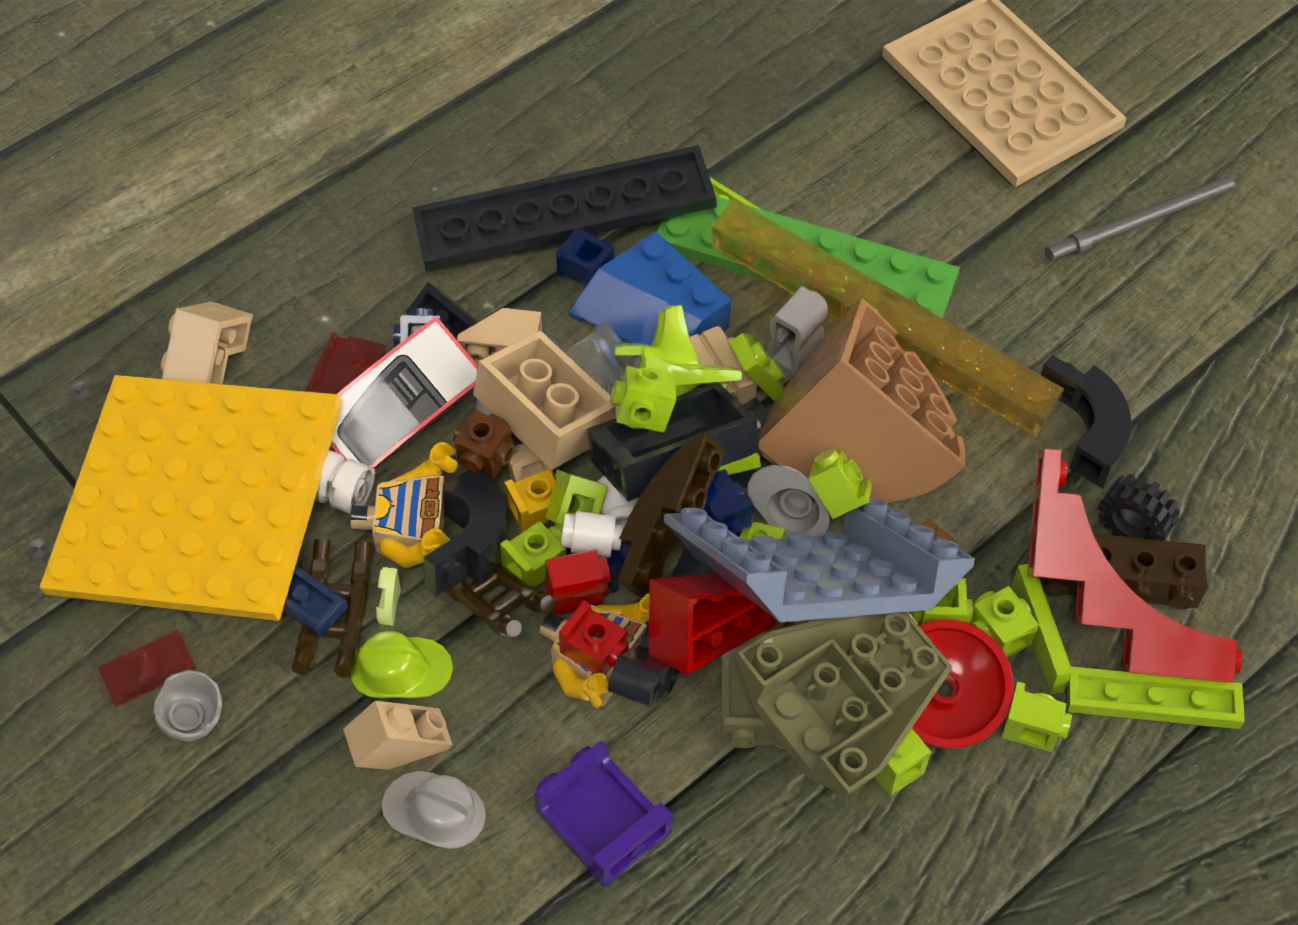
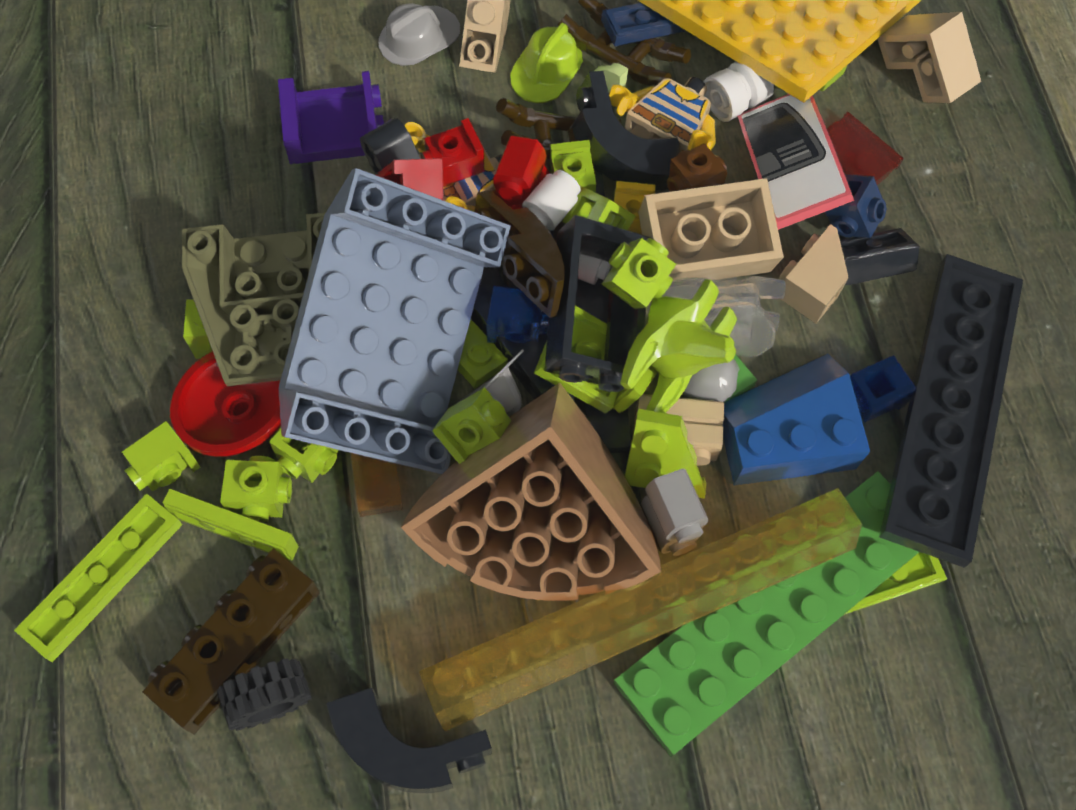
camera: 120 degrees right, 10 degrees up
arch [1027,449,1242,683] -> none

